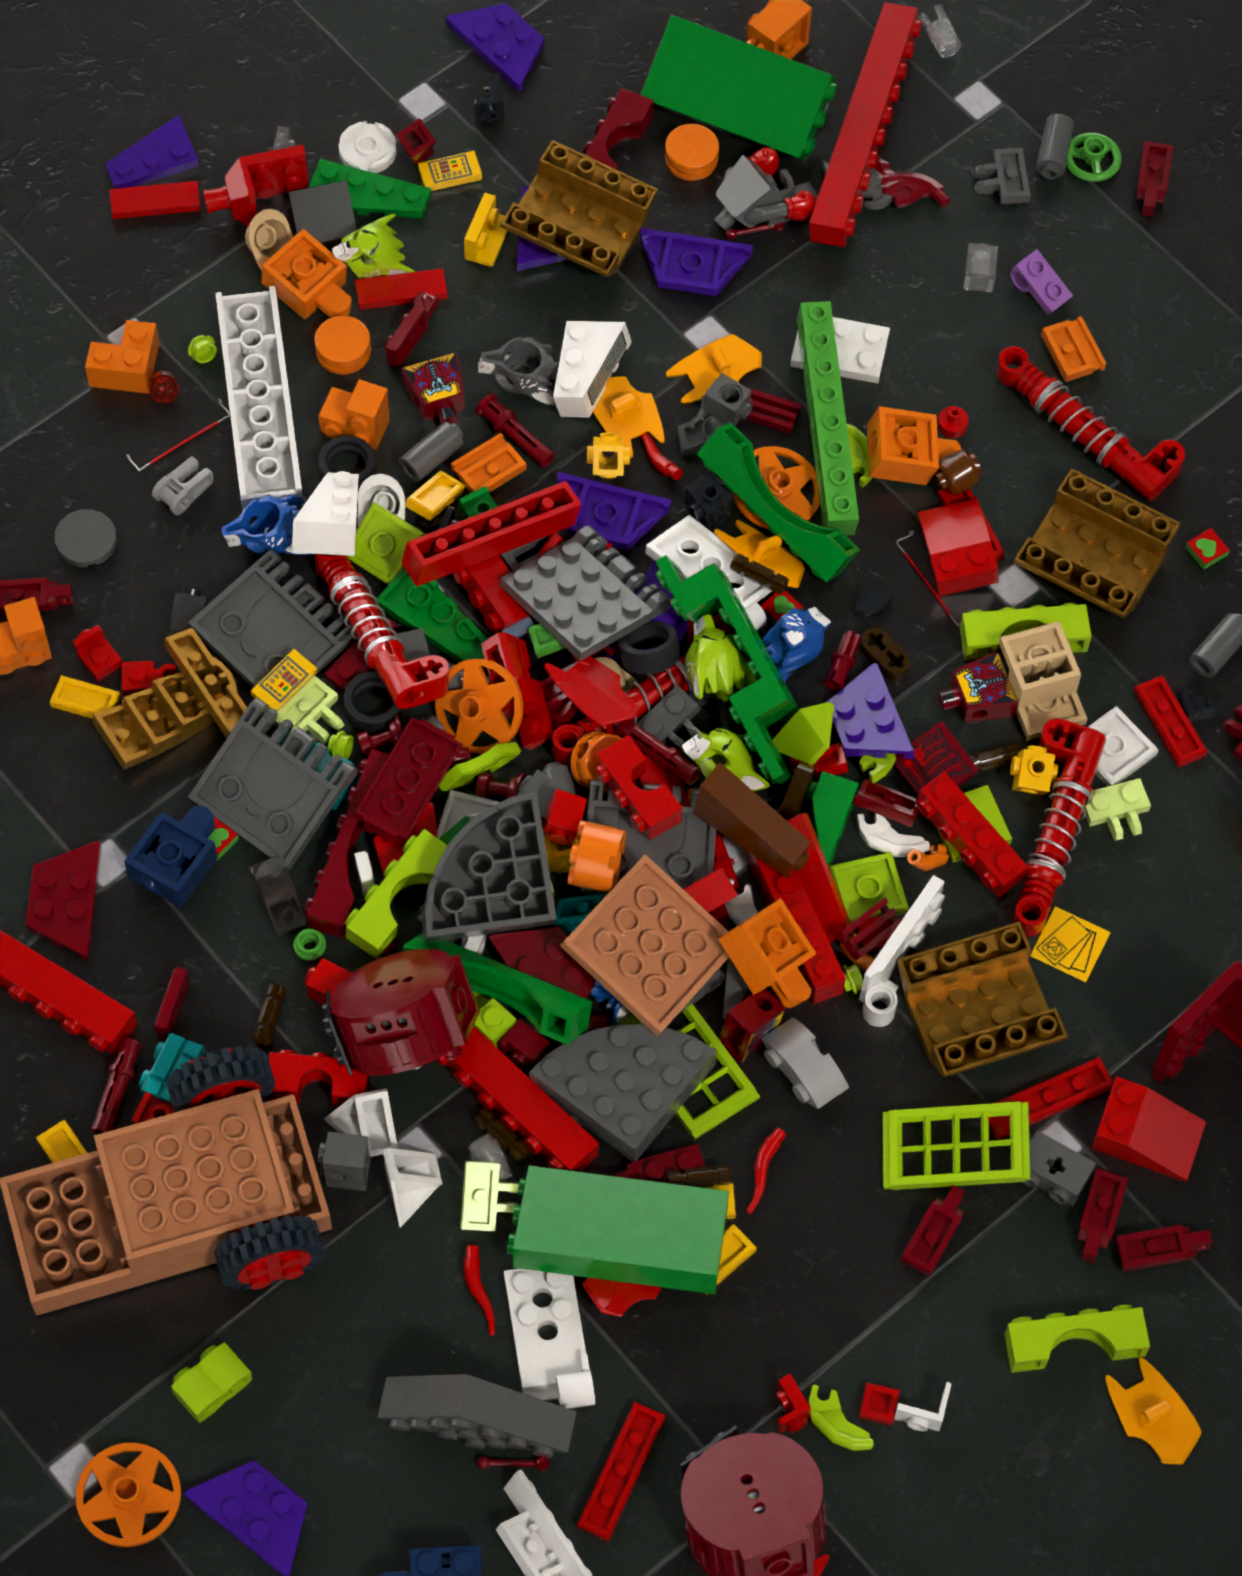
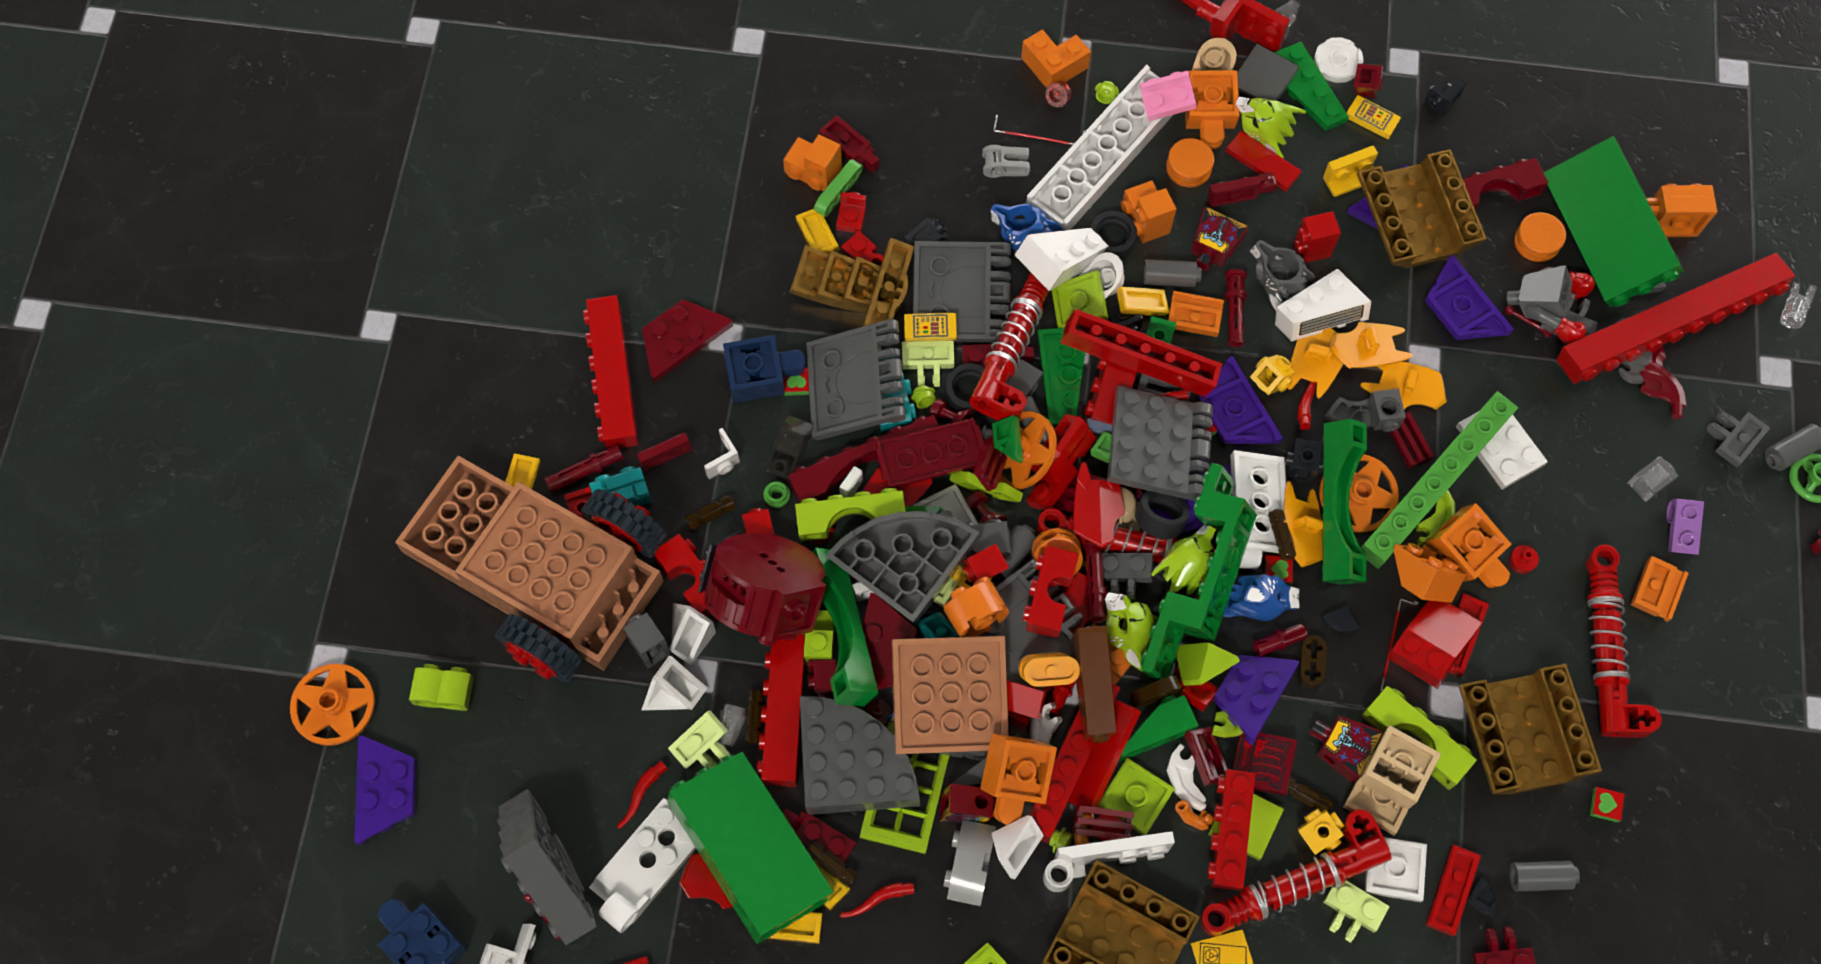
camera: 50 degrees right, 5 degrees up
dark grey tile [55,509,117,567] -> none
dark purple wing [446,3,544,92] -> none
reddish brown head [934,450,982,495] -> none
none -> white bracket [704,428,740,479]
none -> bright green beam [814,159,863,217]
none -> dark red tile [973,437,1008,492]
none -> white slope [991,815,1044,879]
none -> green tile [992,415,1023,463]
none -> light orange brick [1018,652,1080,687]
none -> bright pink bracket [1139,71,1197,121]
none -> red brick [1293,211,1341,263]
none -> light orange shield [1329,322,1413,369]
none -> orange slope [1394,543,1467,603]

